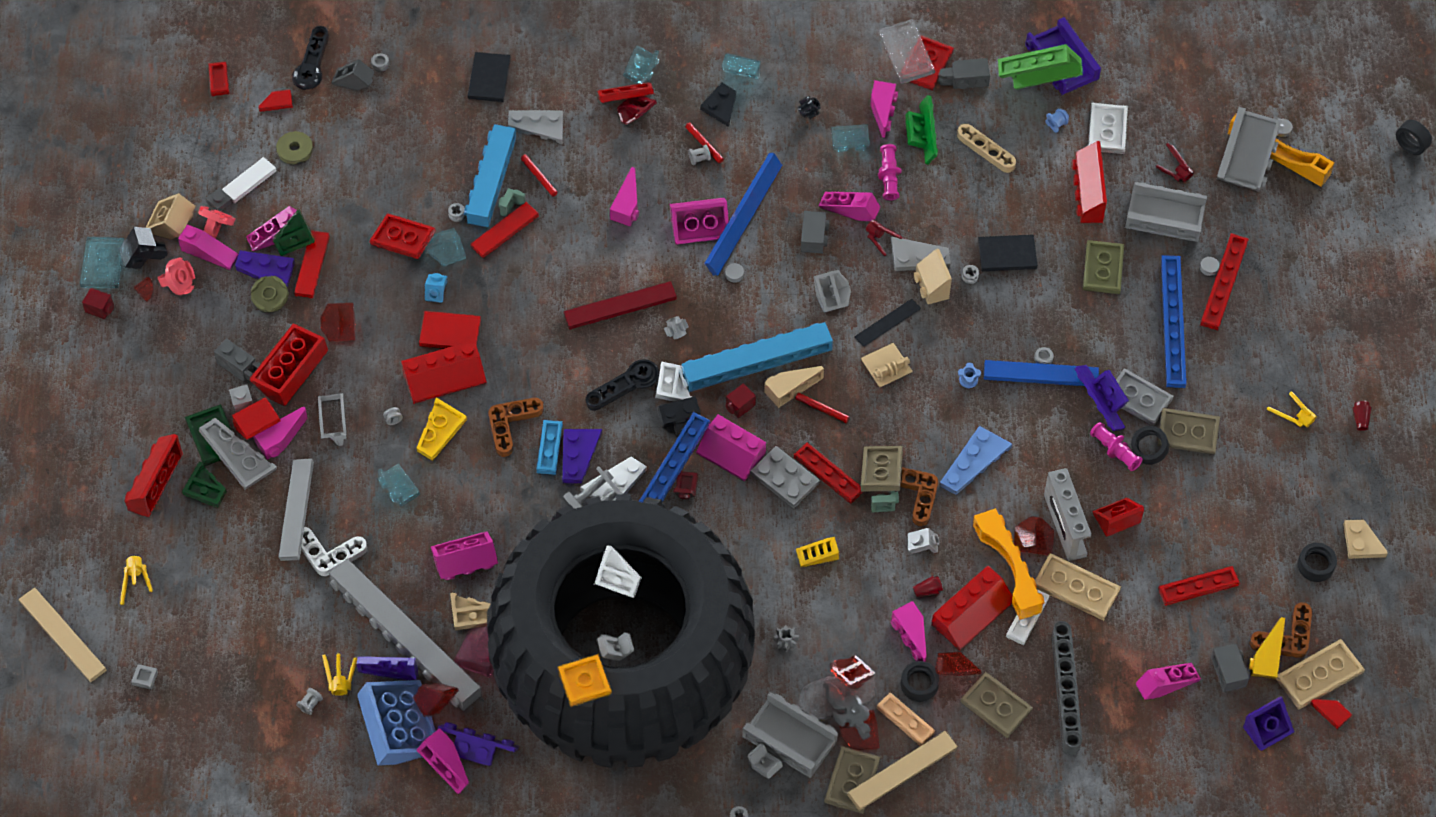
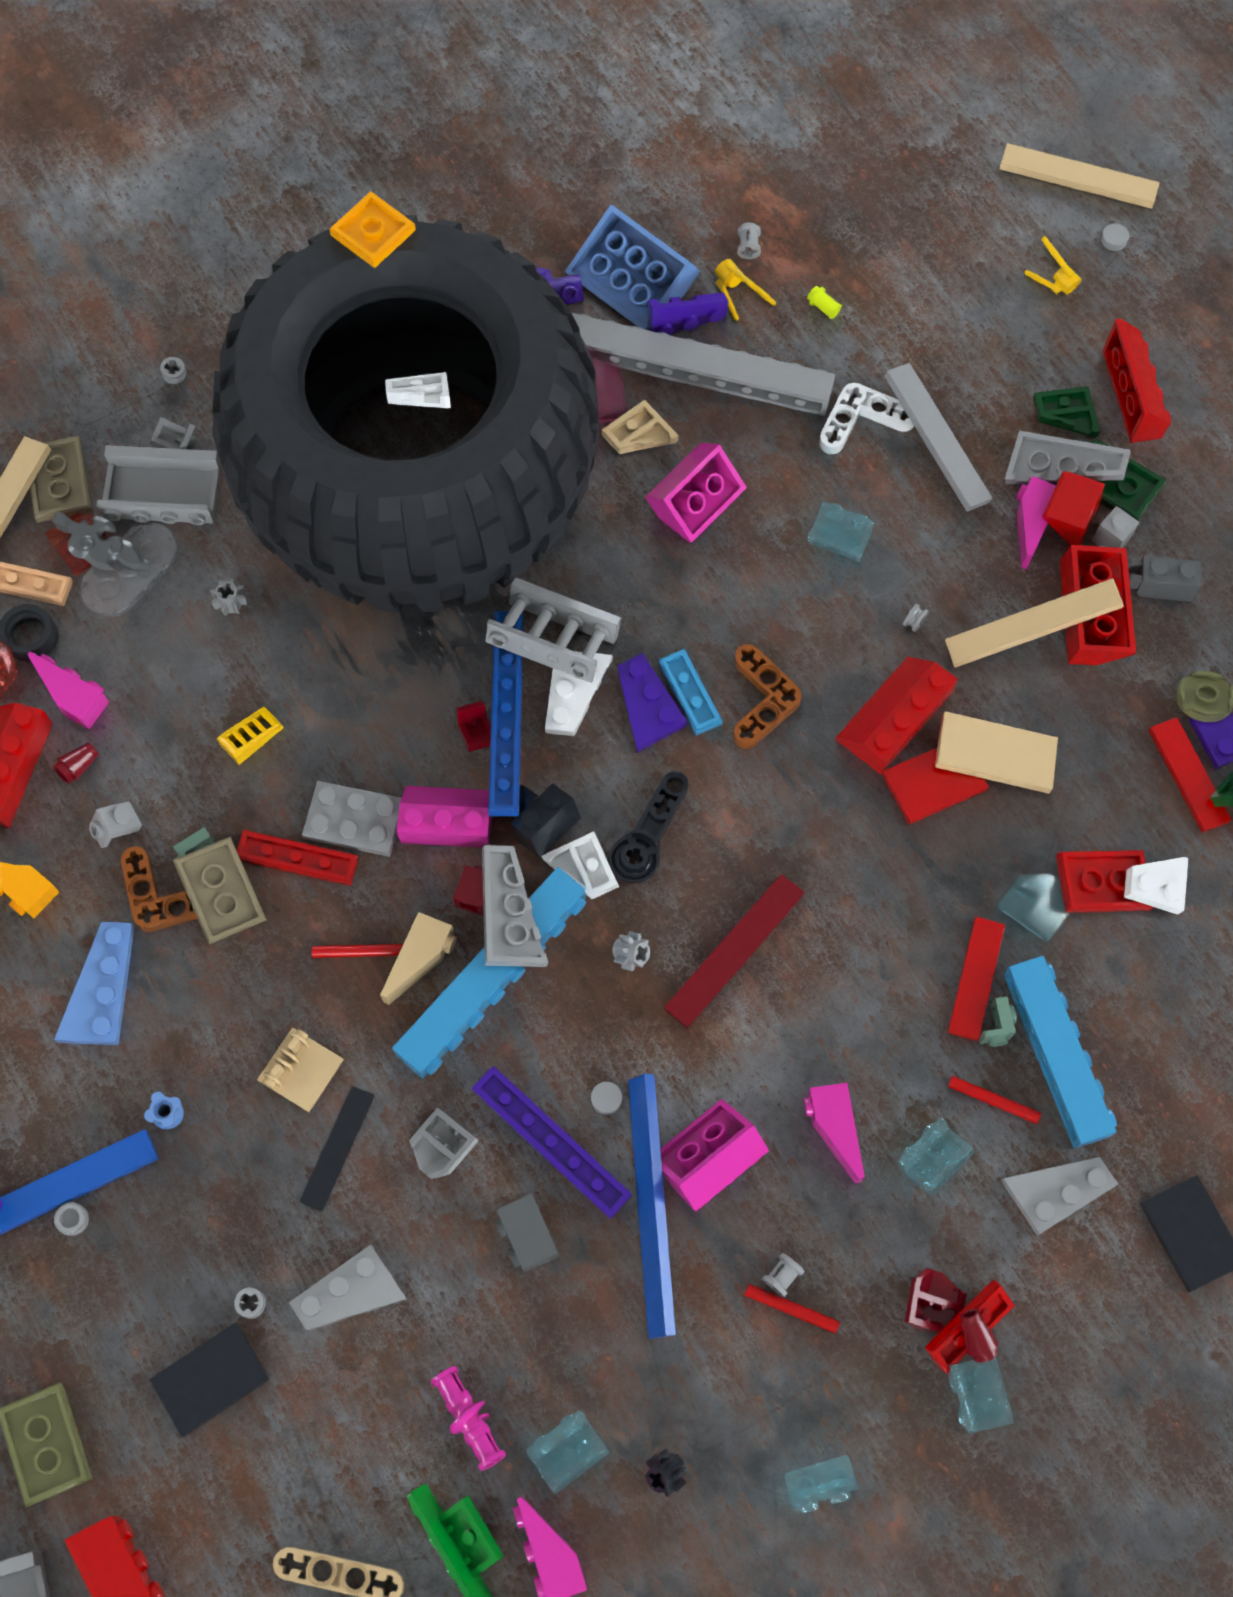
camera: 150 degrees right, 10 degrees up
light grey plate [131,664,158,690] -> none
light grey sword [318,393,347,446] -> none
clear red slope [320,302,356,342] -> none
clear red slope [413,683,459,718] -> none
yellow wing [417,397,467,461] -> none
dark pink slope [417,728,469,795] -> none
dark azure bracket [425,273,447,302] -> none
light grey bush [448,203,465,222] -> none
light grey bracket [597,633,634,661] -> none
black wing [700,82,736,127] -> none
dark pink slope [819,192,881,221] -> none
clear red slope [830,655,875,690] -> none
dark red plant [866,219,905,256] -> none
tan slope [914,249,952,304] -> none
none -> dark purple plate [472,1066,632,1220]
none -> light grey wing [482,845,548,967]
none -> neon yellow pin [807,286,842,319]
none -> clear light blue bracket [899,1117,975,1197]
none -> tan tile [935,711,1058,794]
none -> tan tile [945,578,1124,668]
none -> dark red cone [960,1309,999,1363]
none -> light grey tile [1101,223,1129,251]
none -> white wing [1124,857,1188,915]

